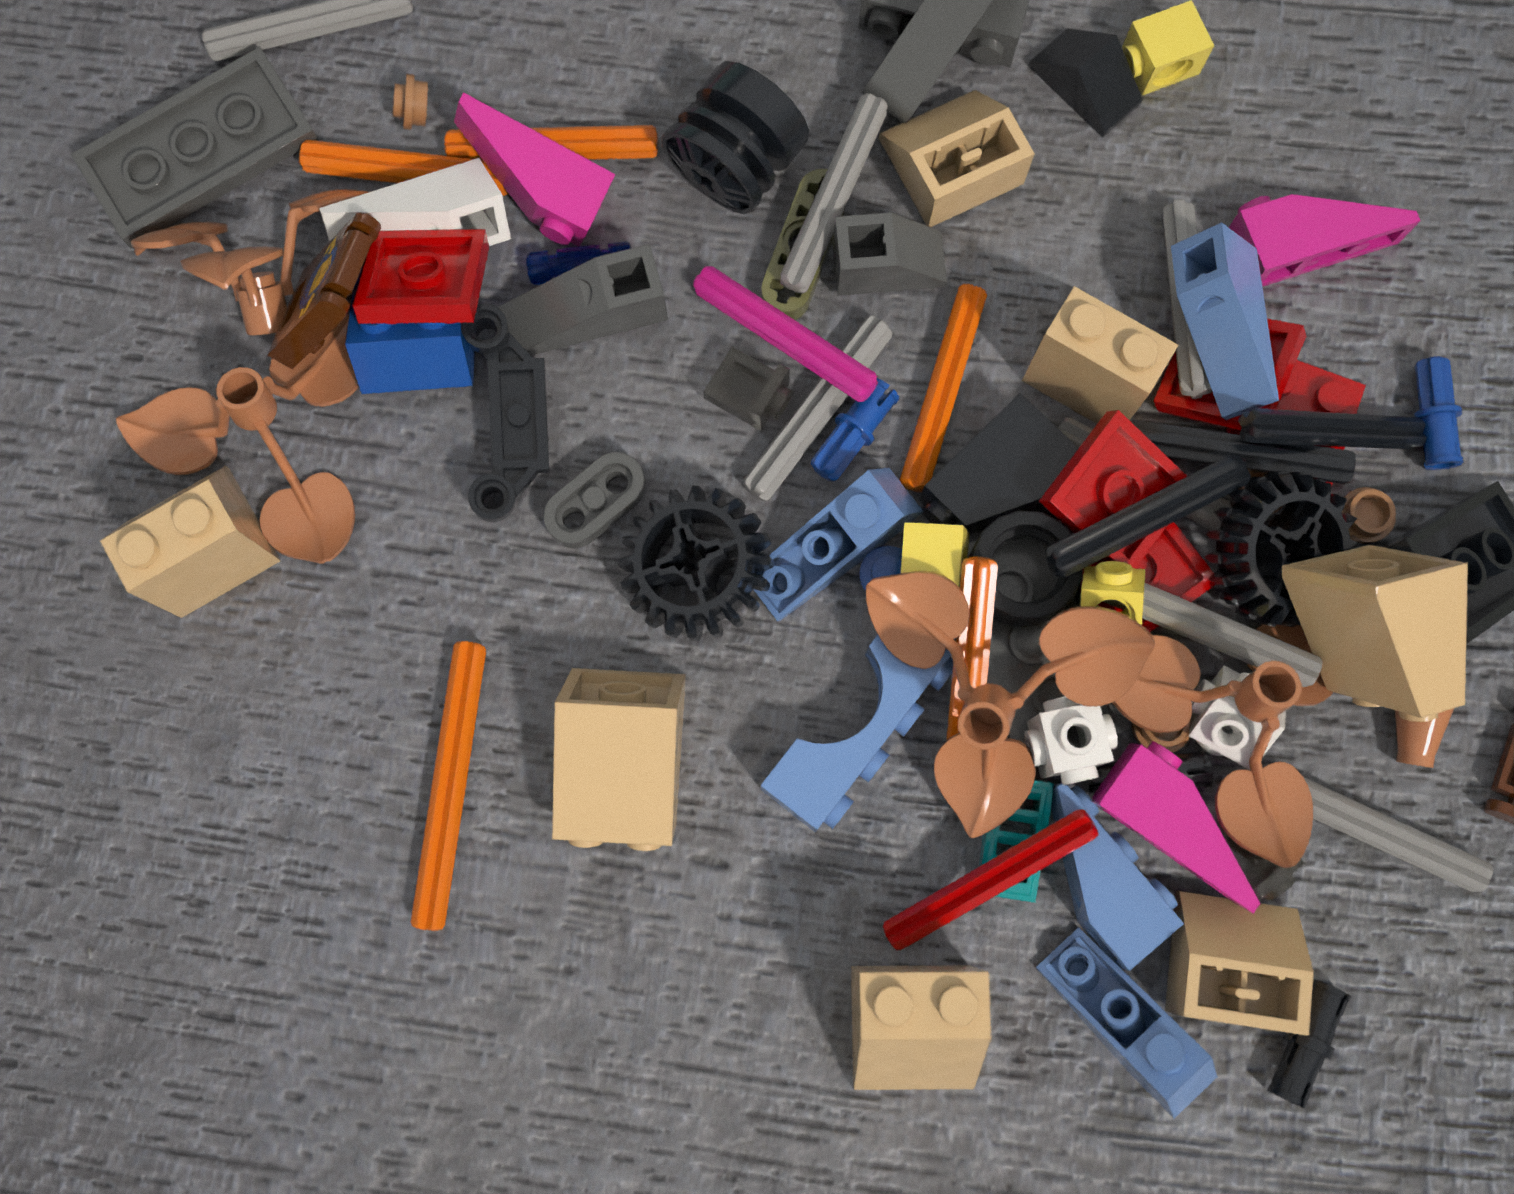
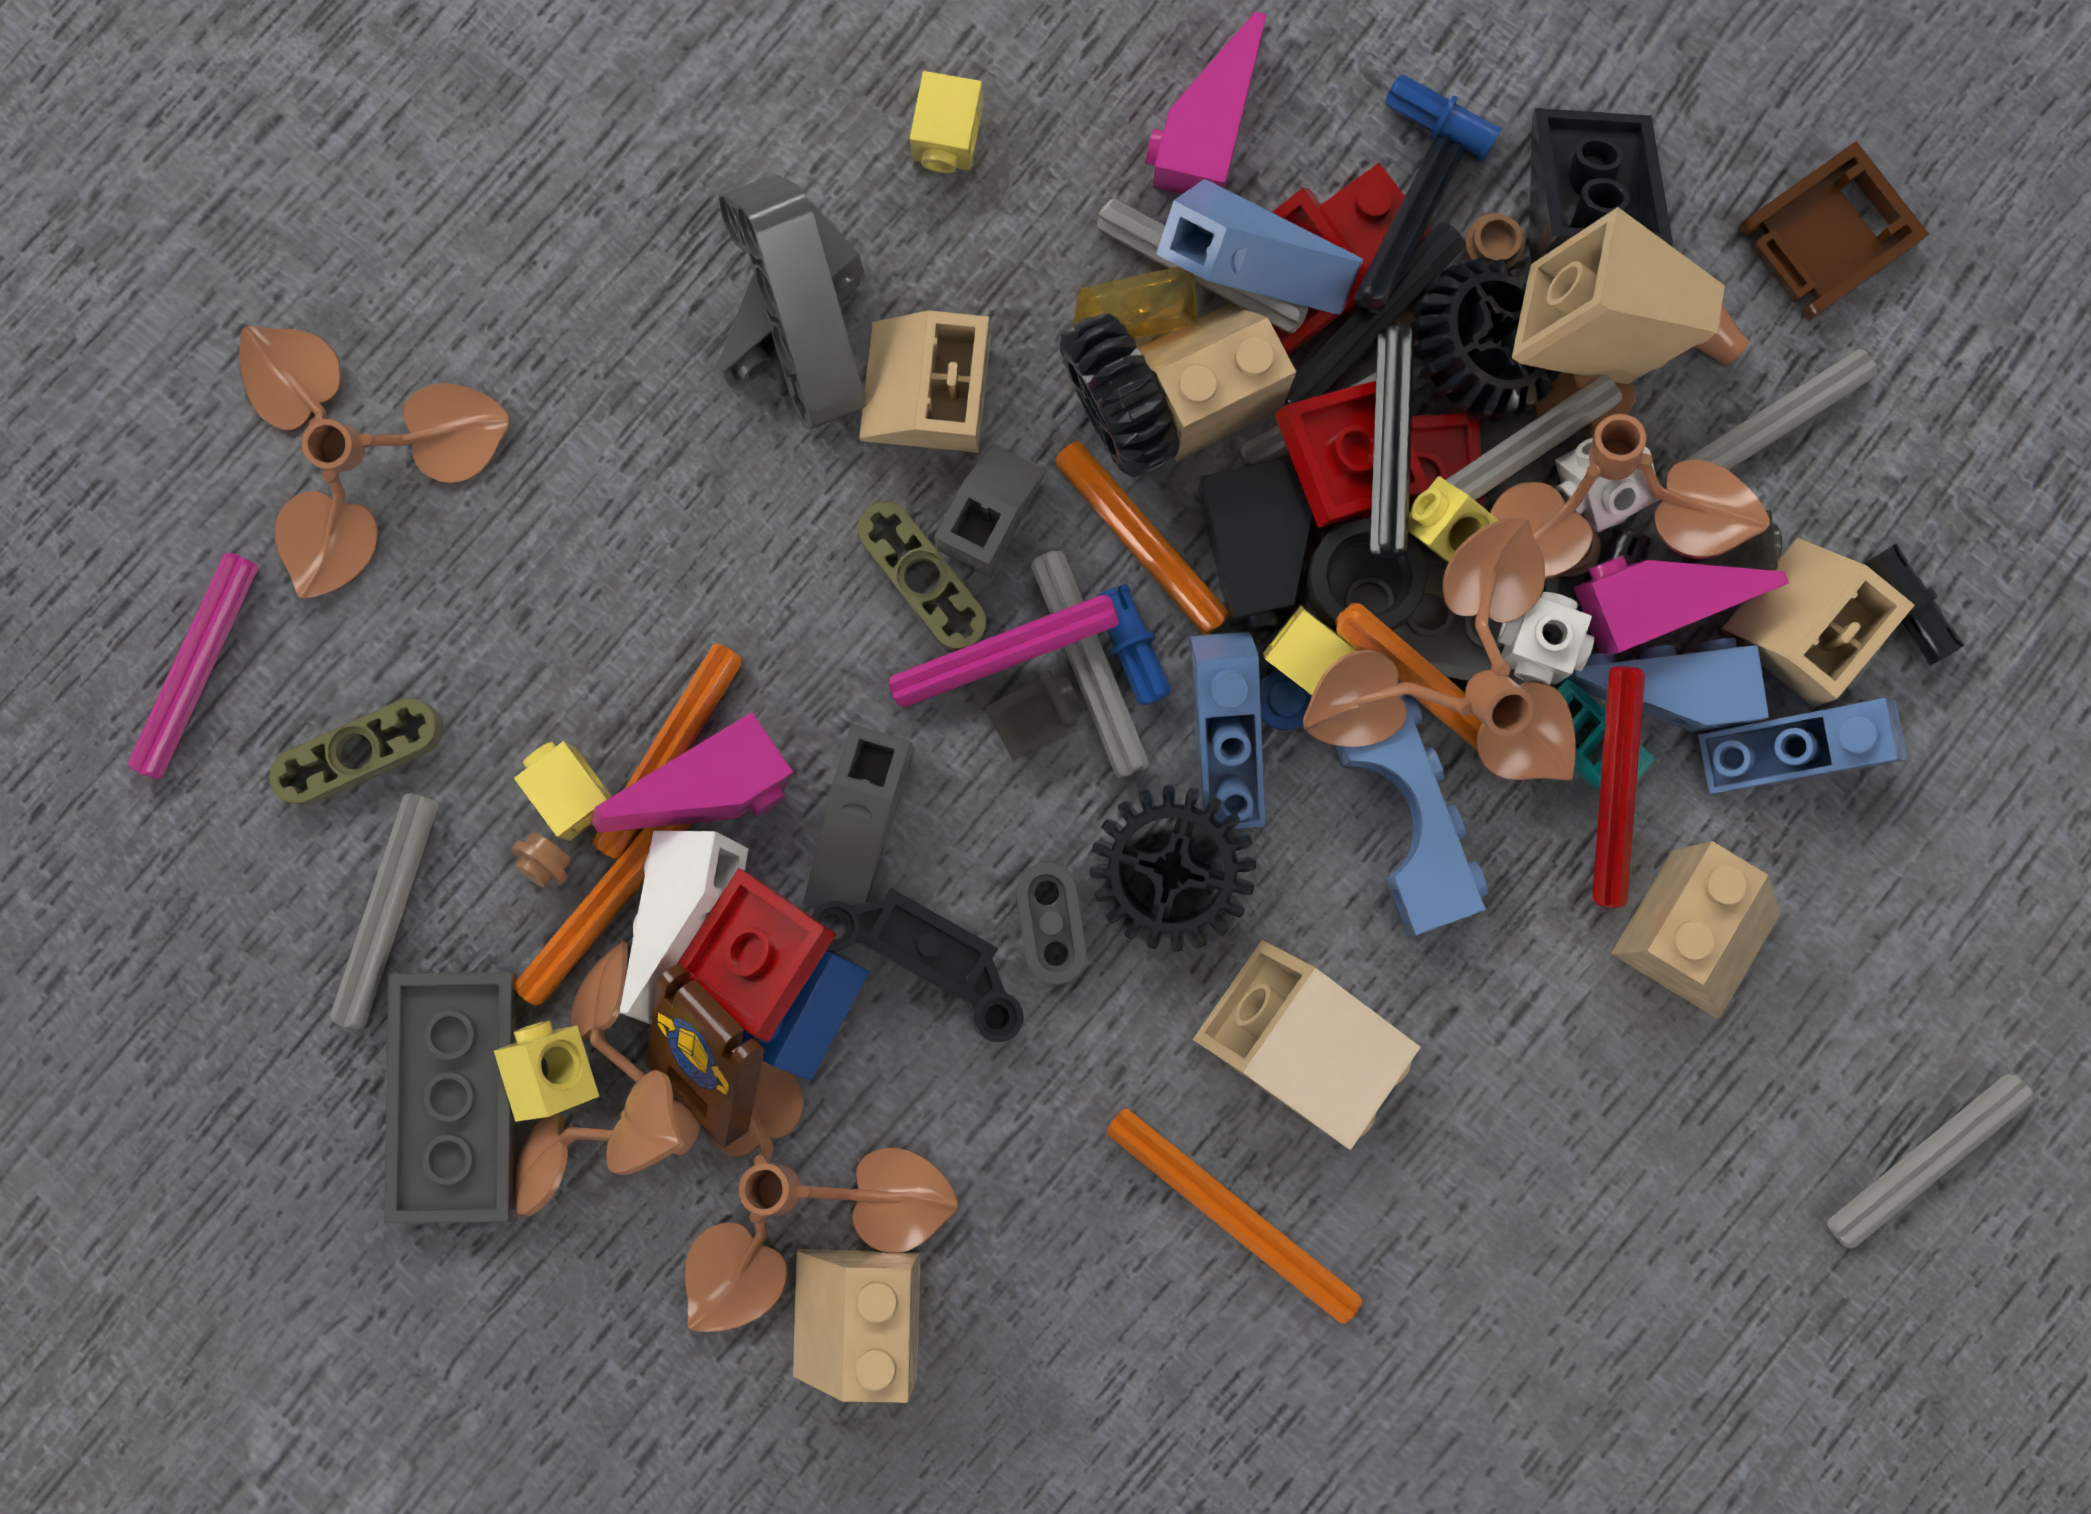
camera: 55 degrees left, 5 degrees up
clear blue axle [526,241,632,285] -> none
black wheel [662,61,810,214] -> none
light grey axle [780,93,888,293] -> none
black slope [1028,28,1143,138] -> none
none -> light yellow brick [494,1020,599,1122]
none -> light yellow brick [514,741,612,841]
none -> black gear [1060,312,1179,478]
none -> clear yellow slope [1072,267,1198,338]

